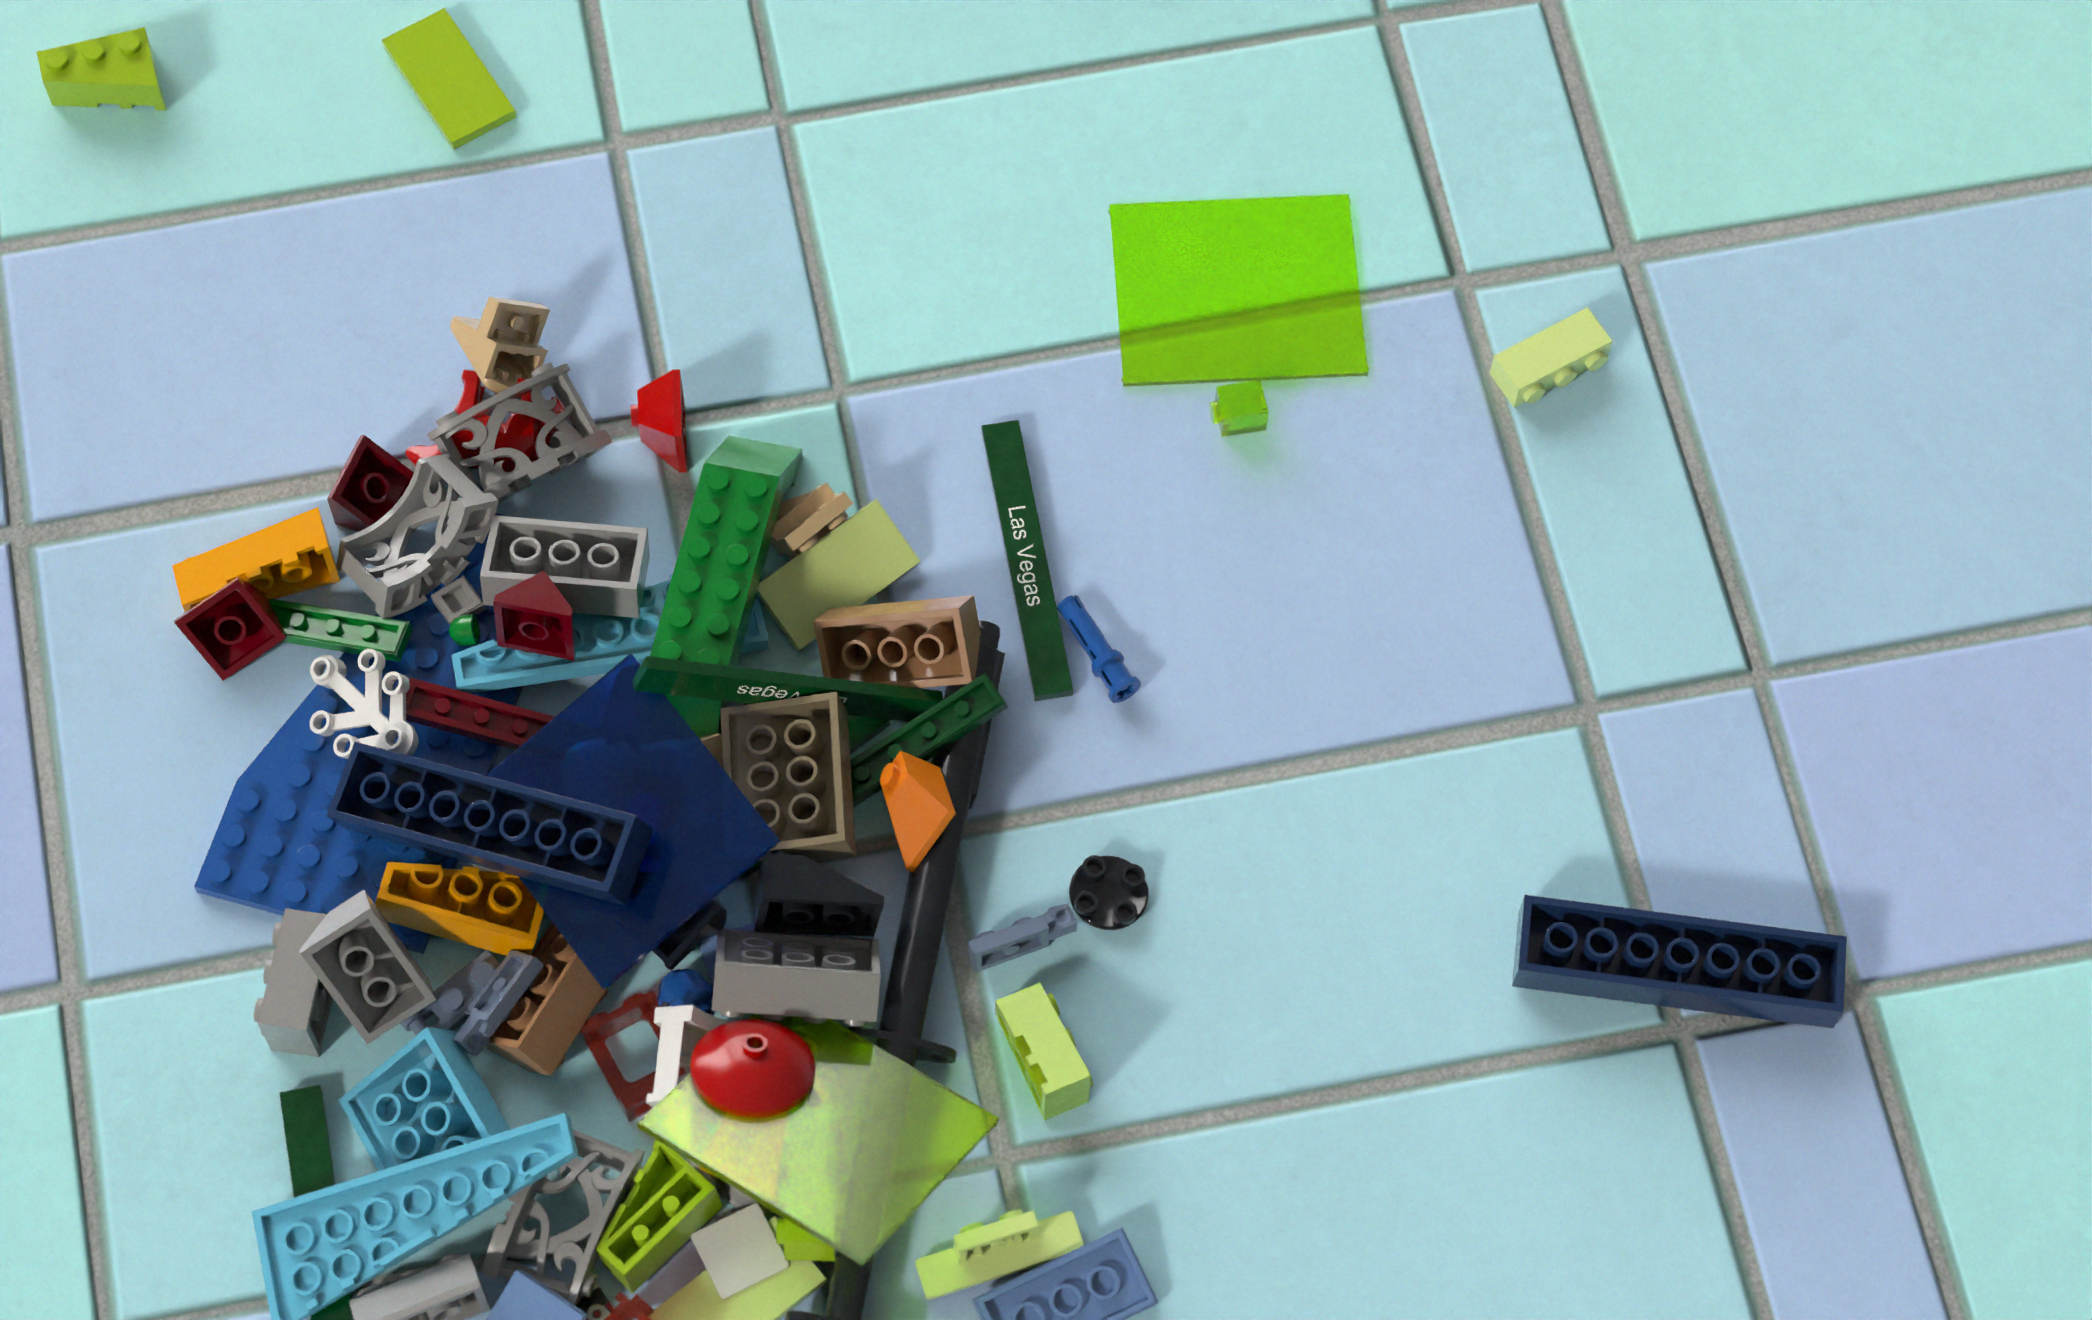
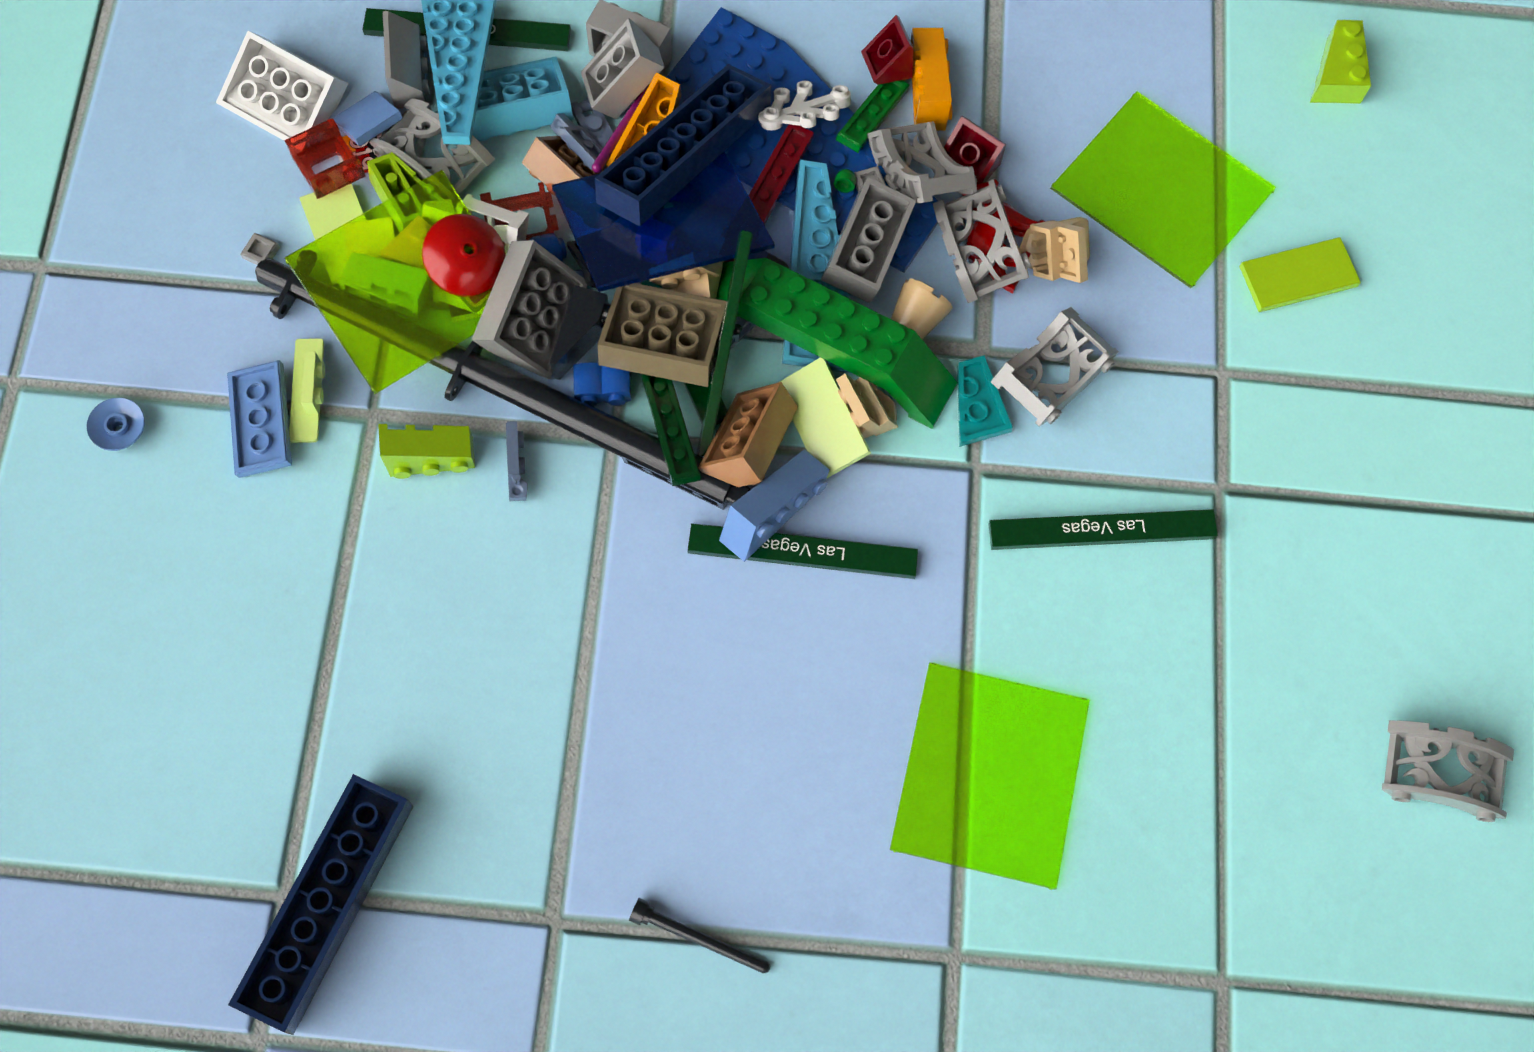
camera: 105 degrees right, 5 degrees up
dark red slope [493,571,576,660] -> none
red slope [631,369,687,473] -> none
orange slope [879,751,956,873] -> none
blue pin [1057,595,1141,703] -> none
black dish [1069,855,1148,930] -> none
clear neon green brick [1209,380,1268,437] -> none
yellowish green brick [1490,307,1612,408] -> none
none -> blue brick [573,362,631,407]
none -> magenta piece [592,85,649,173]
none -> black piece [629,898,770,973]
none -> medium blue wedge [719,449,830,562]
none -> tan cone [891,278,953,340]
none -> teal wing [957,355,1013,447]
none -> dark green tile [988,509,1218,550]
none -> light grey fence [991,307,1119,427]
none -> clear neon green piece [1050,91,1276,289]

